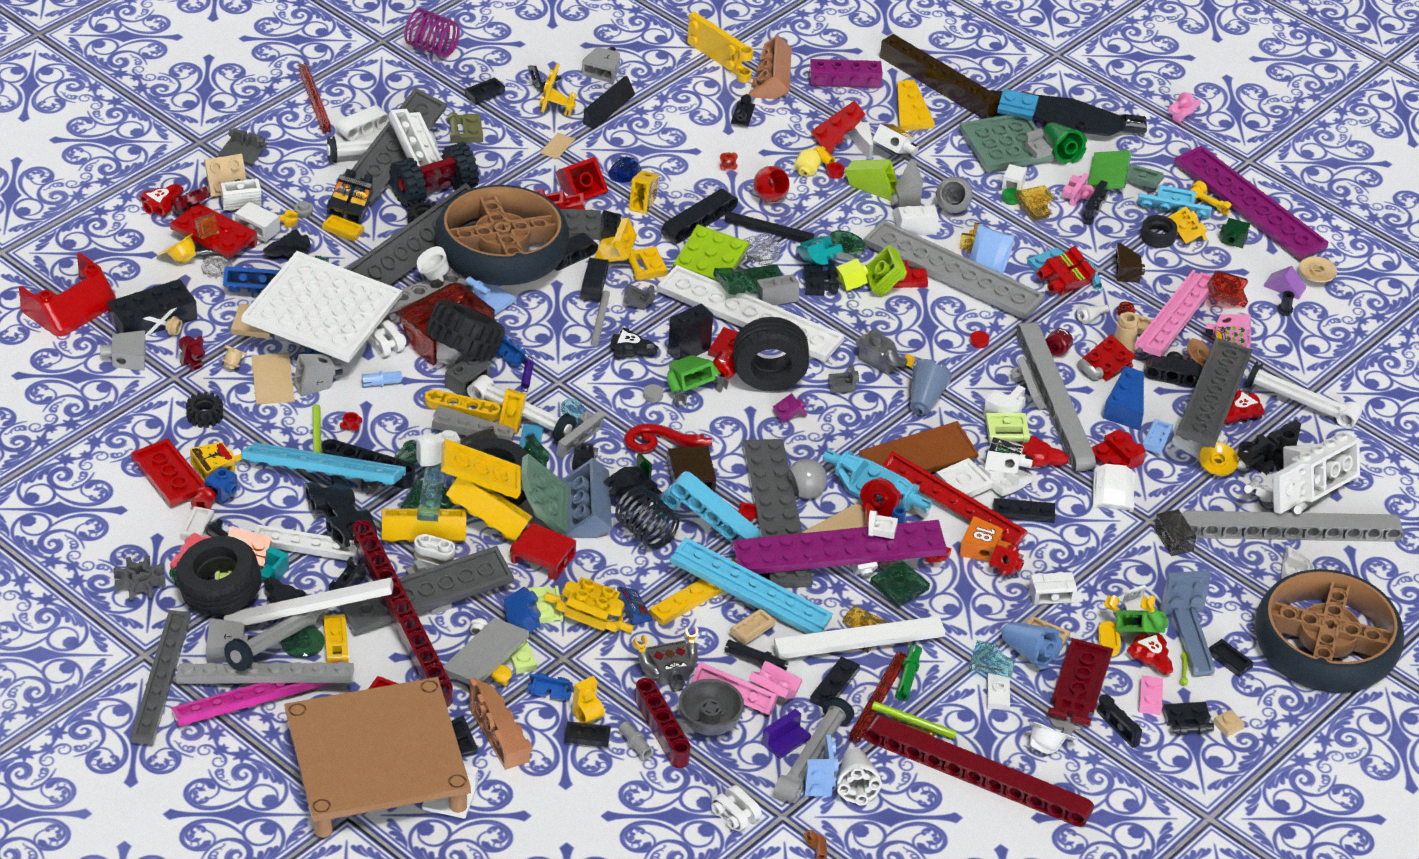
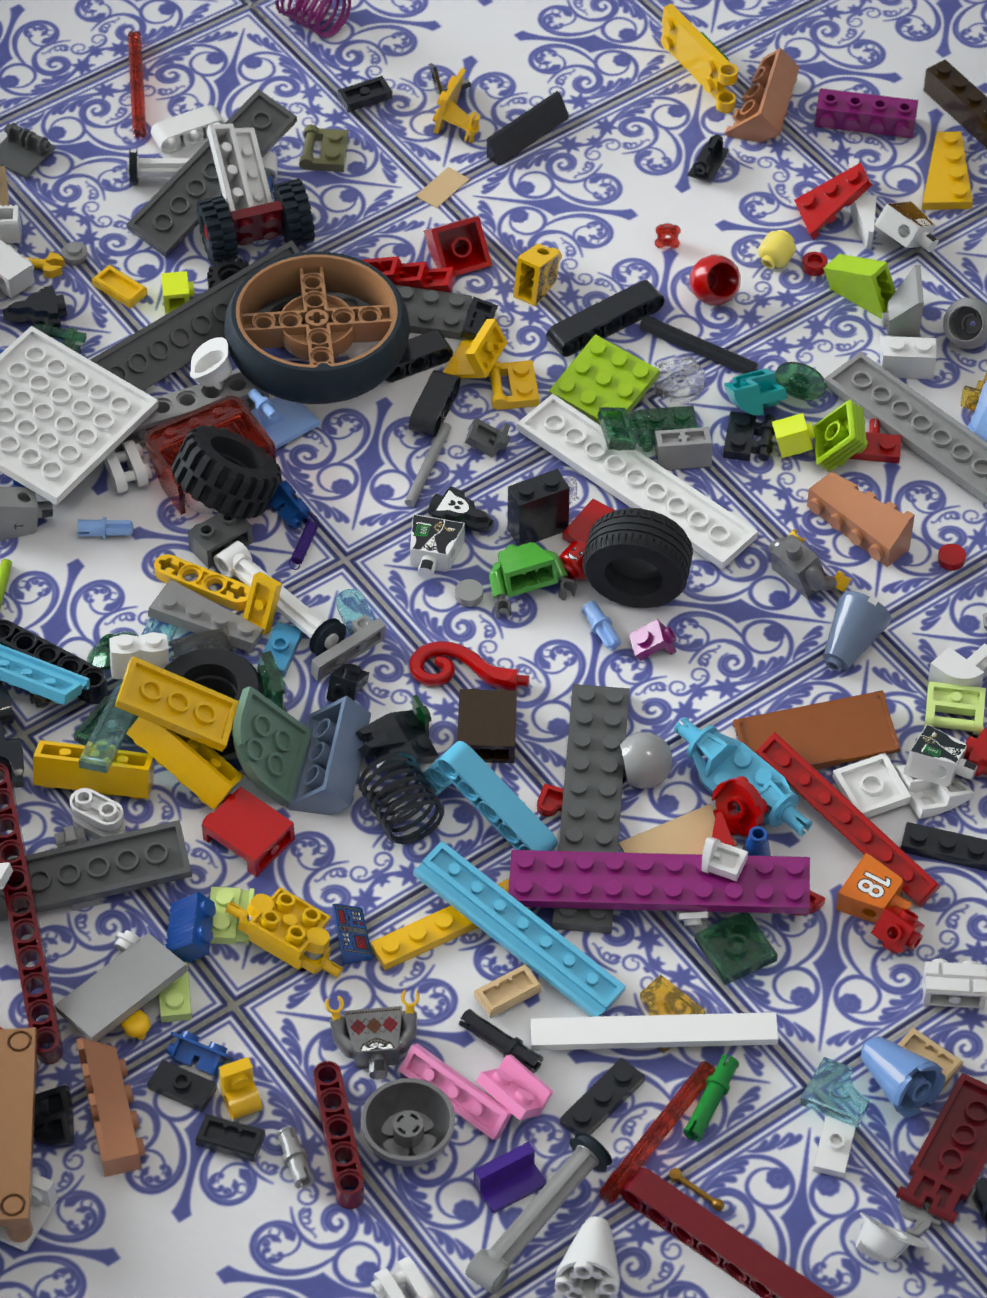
camera: 15 degrees right, 10 degrees up
black hips [326,169,373,224] -> none
red plate [340,412,362,431] -> none
light grey torso [582,46,620,84] -> none
clear blue piece [608,156,642,183] -> none
light blue bracket [804,734,838,797] -> none
yellow pin [814,146,836,166] -> none
dark grey bracket [828,364,859,393] -> none
lime bar [871,701,957,740] -> none
none -> black plate [147,1059,217,1113]
none -> neon yellow brick [161,271,195,314]
none -> torso [410,514,465,579]
none -> light blue axle [581,601,621,650]
none -> nougat wedge [807,472,915,567]

